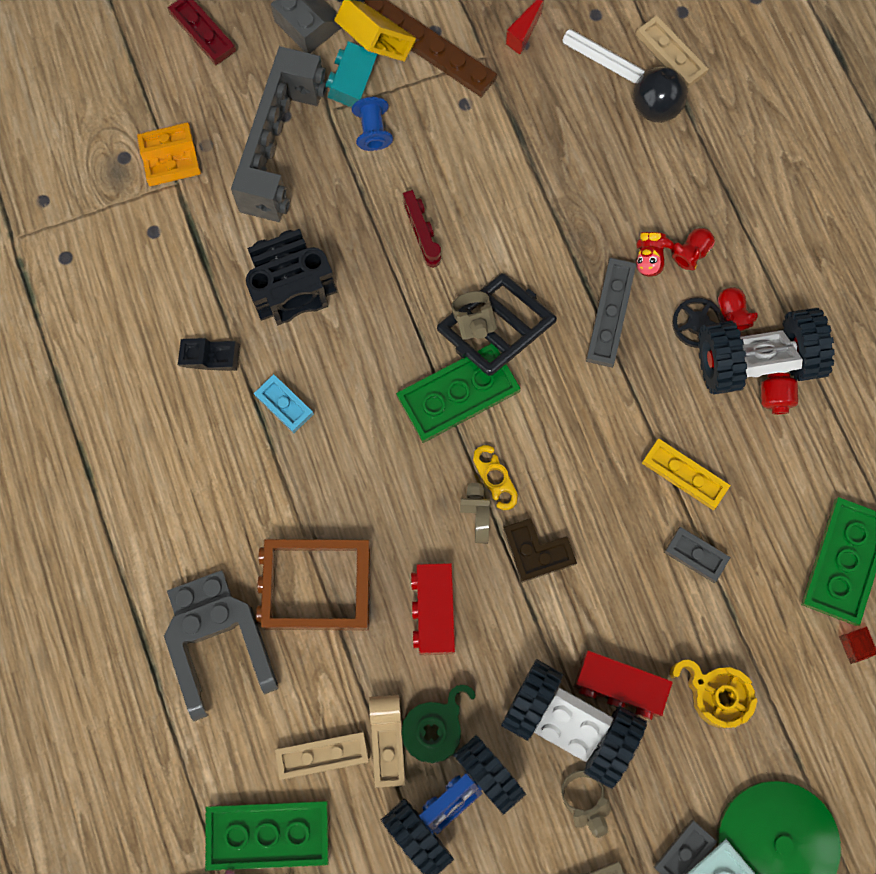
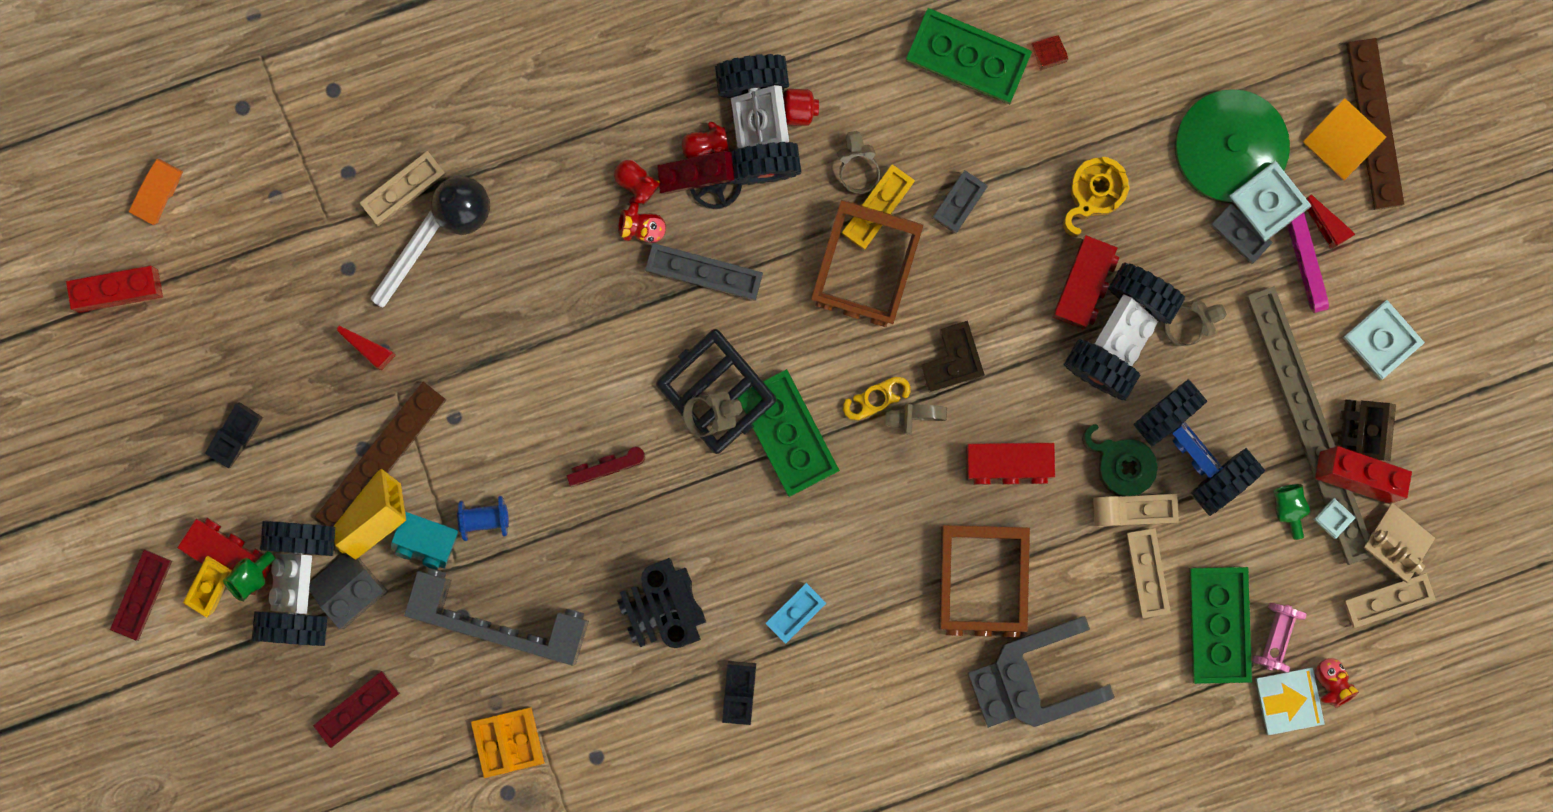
camera: 95 degrees left, 10 degrees up
none -> dark red plate [657,151,734,194]
none -> dark orange window [811,199,924,327]
none -> dark tan piece [837,131,880,194]

